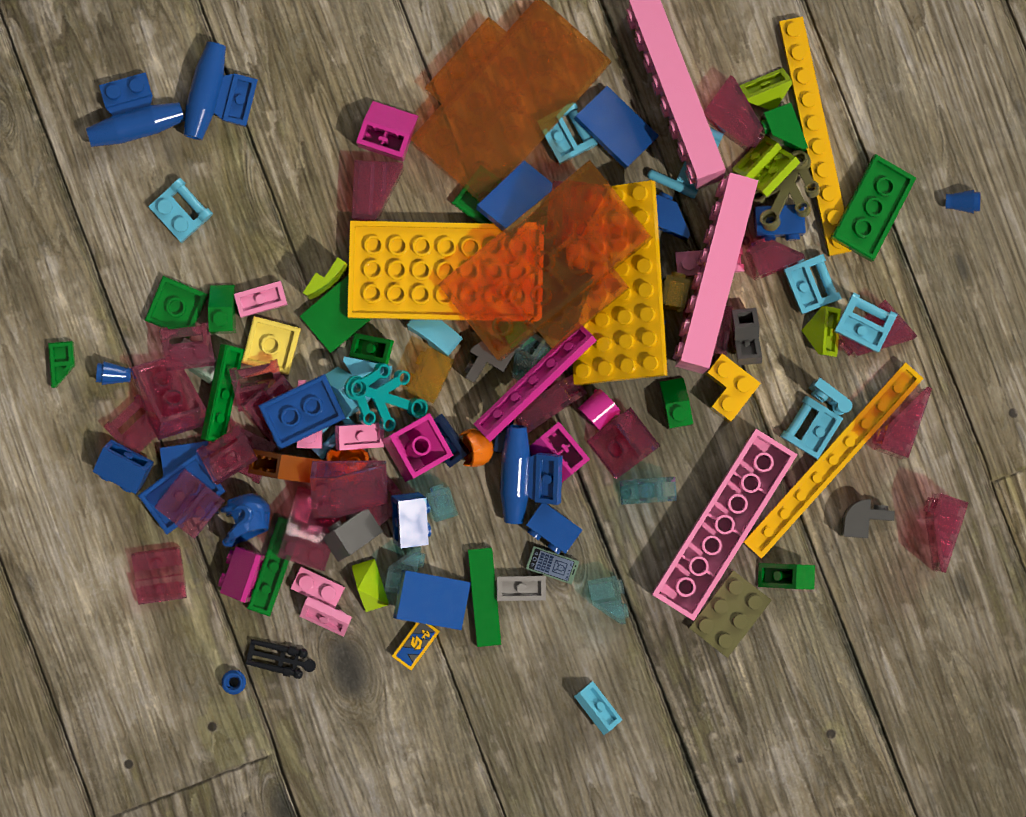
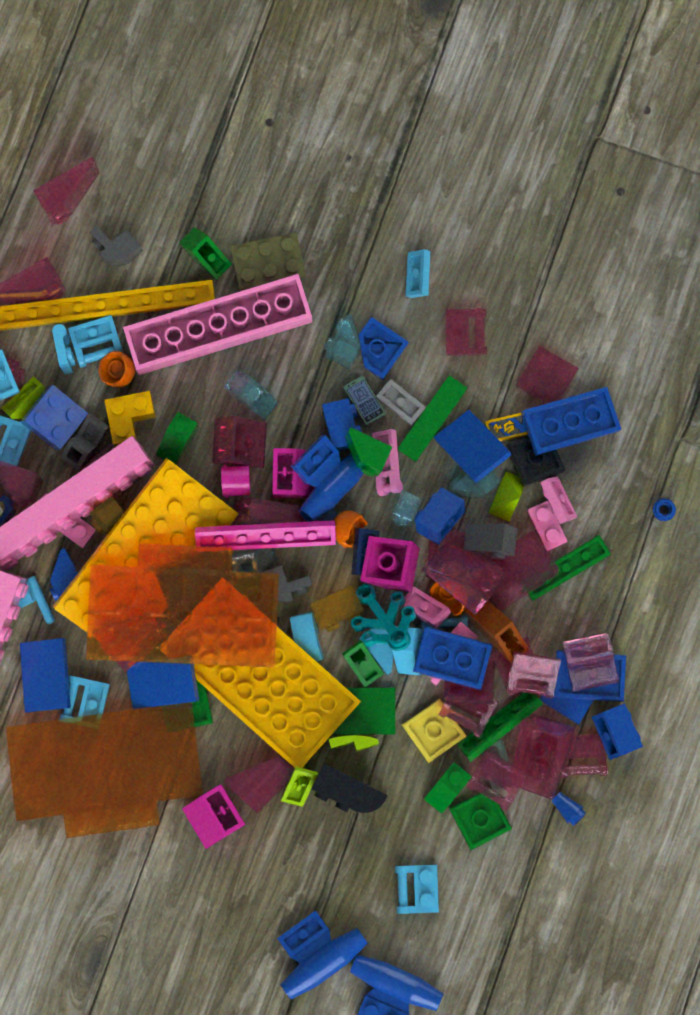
camera: 140 degrees left, 5 degrees down
green tile [48,341,75,388] -> none
clear pink slope [131,546,187,605] -> none
dark pink slope [218,546,265,603] -> none
blue helmet [220,493,270,547] -> none
bright pink plate [234,281,288,318] -> none
black piece [246,639,316,679] -> none
none -> blue brick [20,385,89,450]
none -> orange hair [98,351,136,388]
none -> lime slope [281,766,318,807]
none -> black brick [312,763,388,813]
none -> green slope [345,427,392,477]
none -> blue plate [358,317,409,380]
none -> bright pink plate [372,429,403,496]
none -> clear pink plate [445,308,487,356]
none -> black plate [505,436,566,487]
none -> clear pink plate [516,346,579,404]
none -> blue plate [521,387,622,456]

